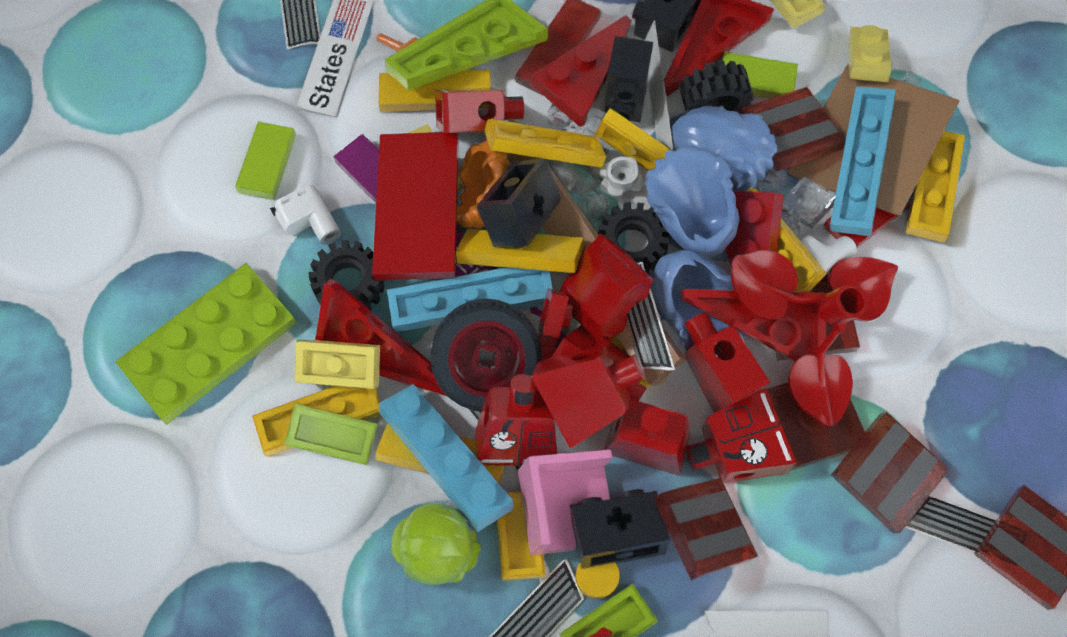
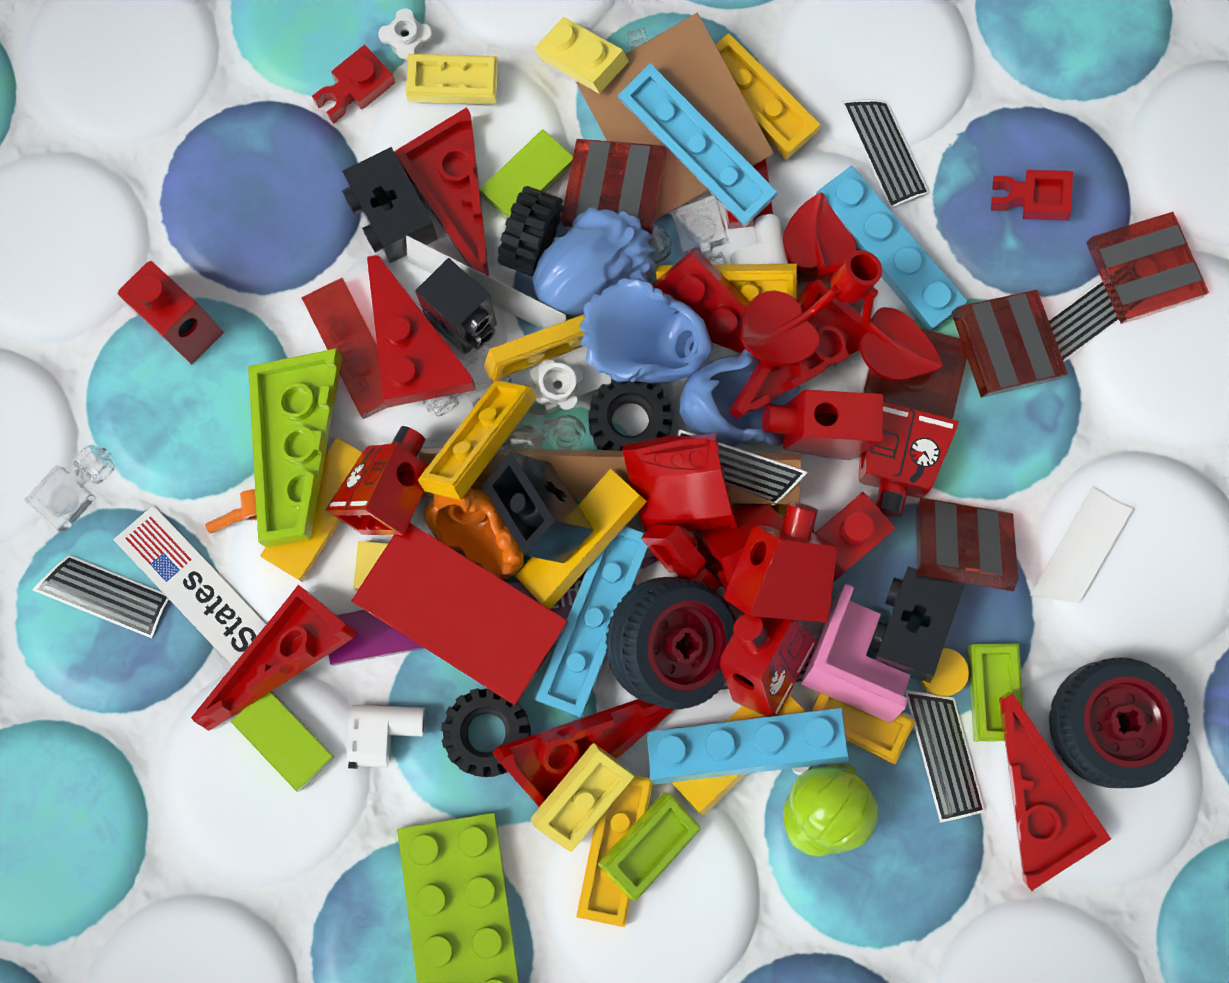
camera: 60 degrees left, 10 degrees up
none -> red wing [191,584,357,731]
none -> medium azure plate [816,165,968,333]
none -> sticker [841,99,930,209]
none -> red plate [991,170,1073,221]

